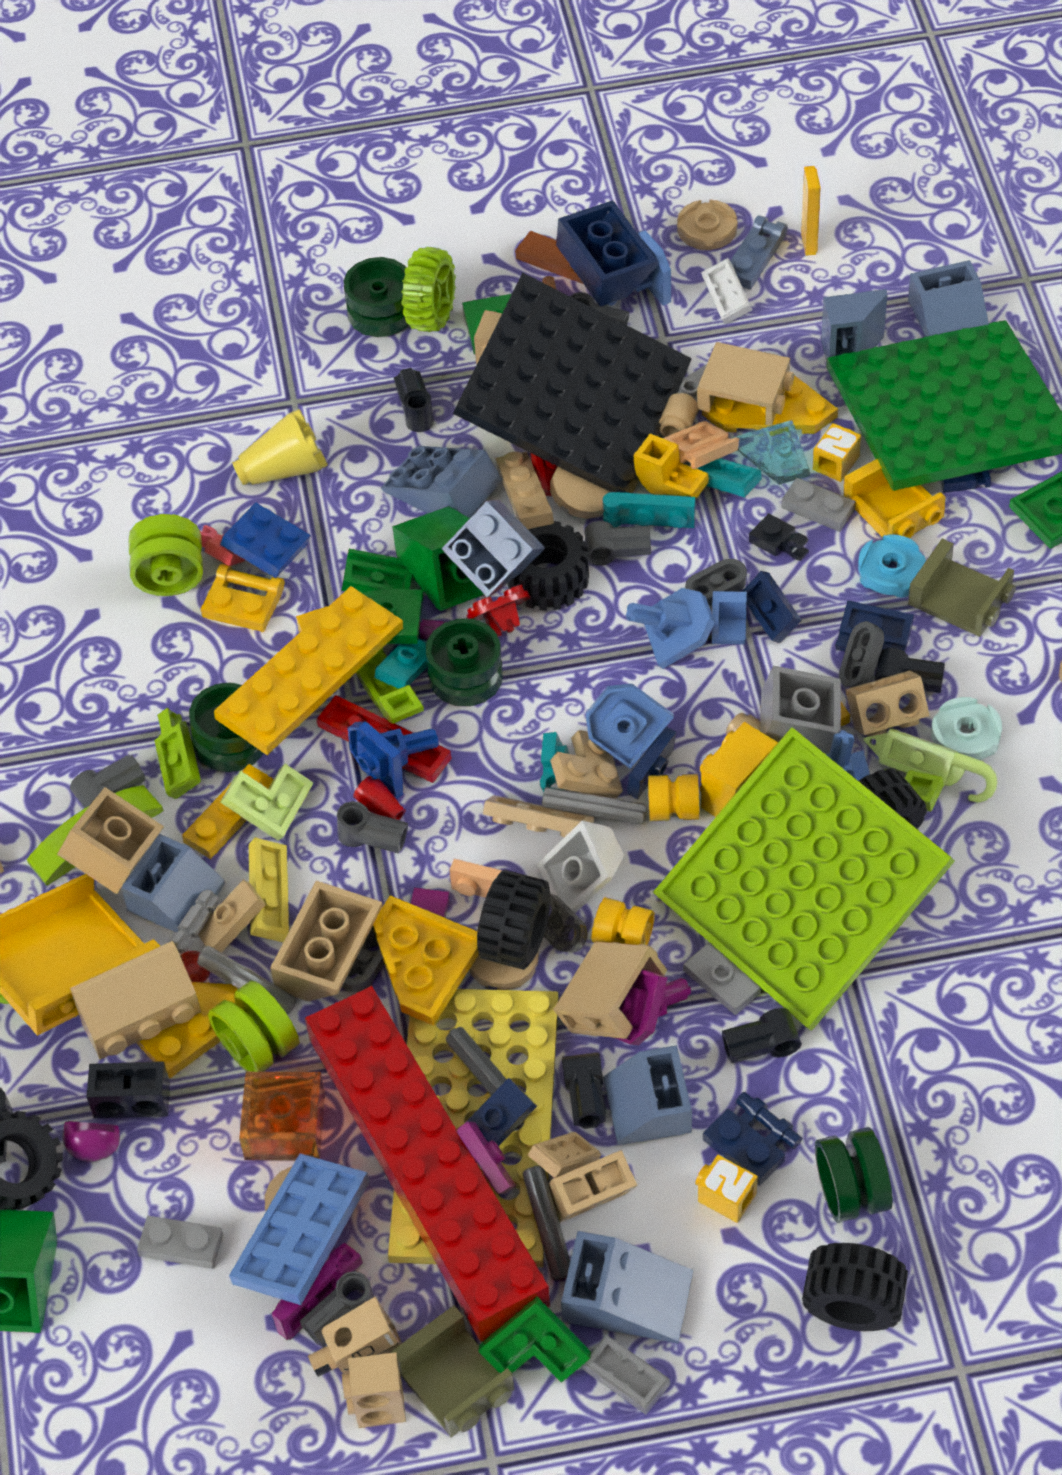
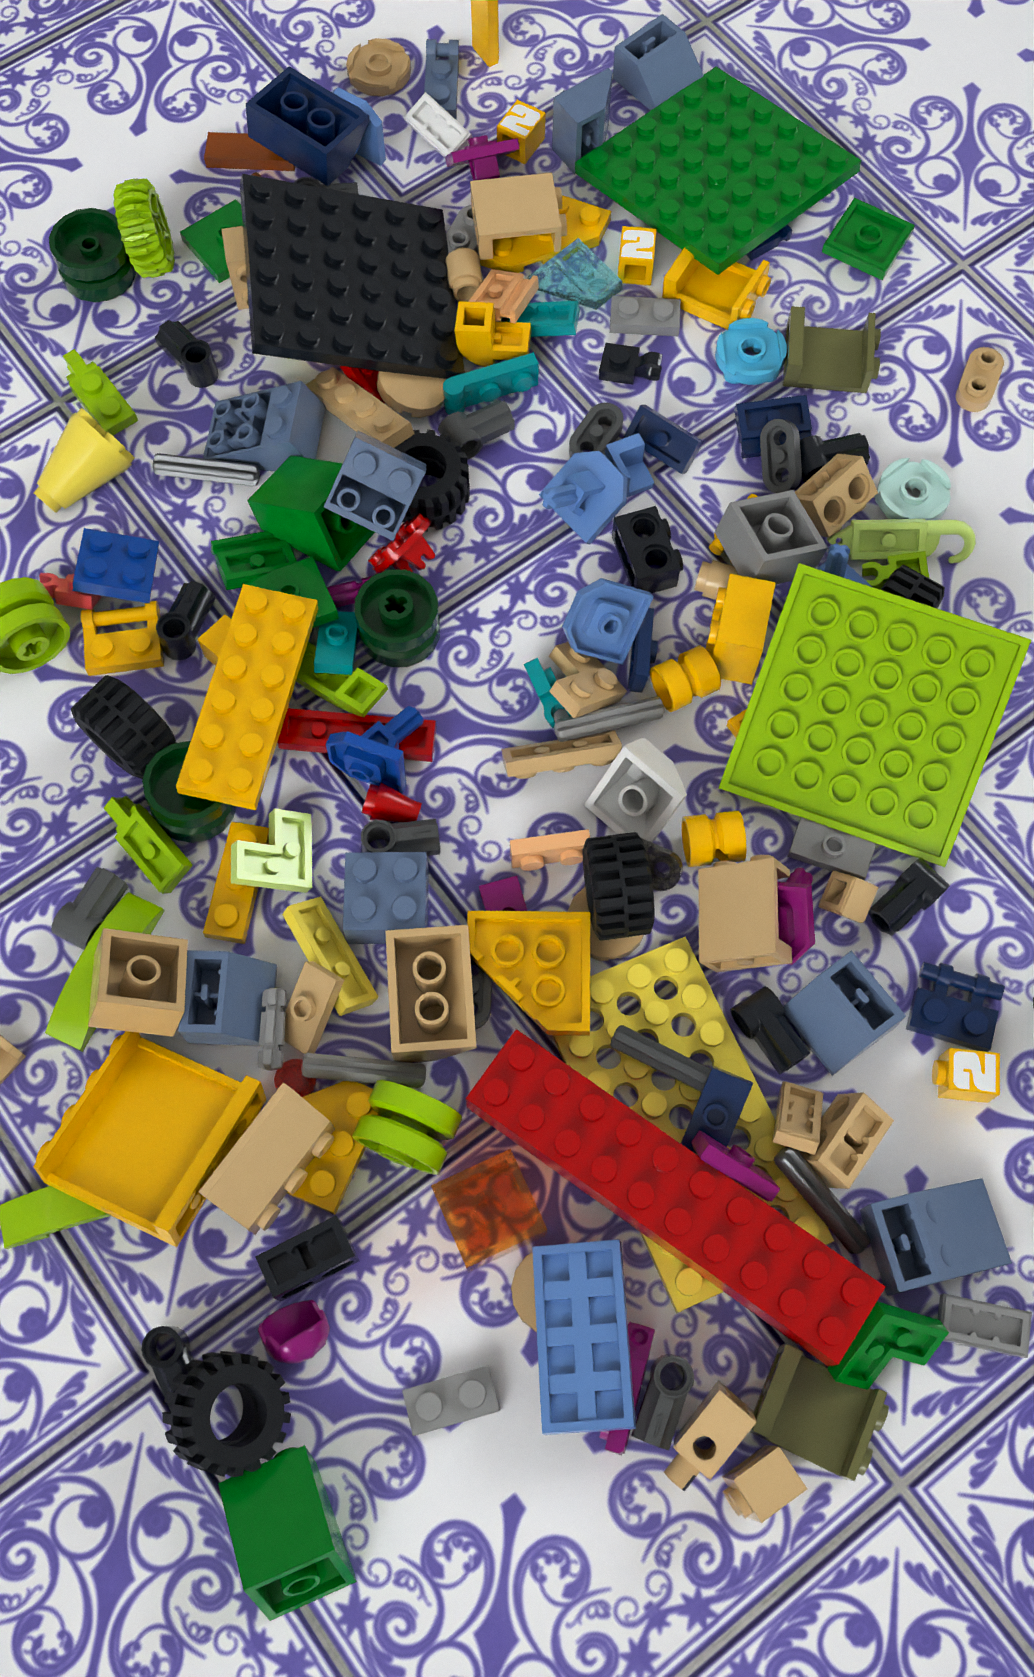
camera: 30 degrees left, 15 degrees up
none -> lime hinge [63,349,138,435]
none -> black tyre [71,675,177,779]
none -> axle [153,453,260,486]
none -> black piece [156,581,215,660]
none -> sand blue brick [343,852,429,944]
none -> magenta piece [445,135,520,181]
none -> yellow brick [497,100,546,164]
none -> black brick [612,506,683,594]
none -> tan slope [818,870,879,923]

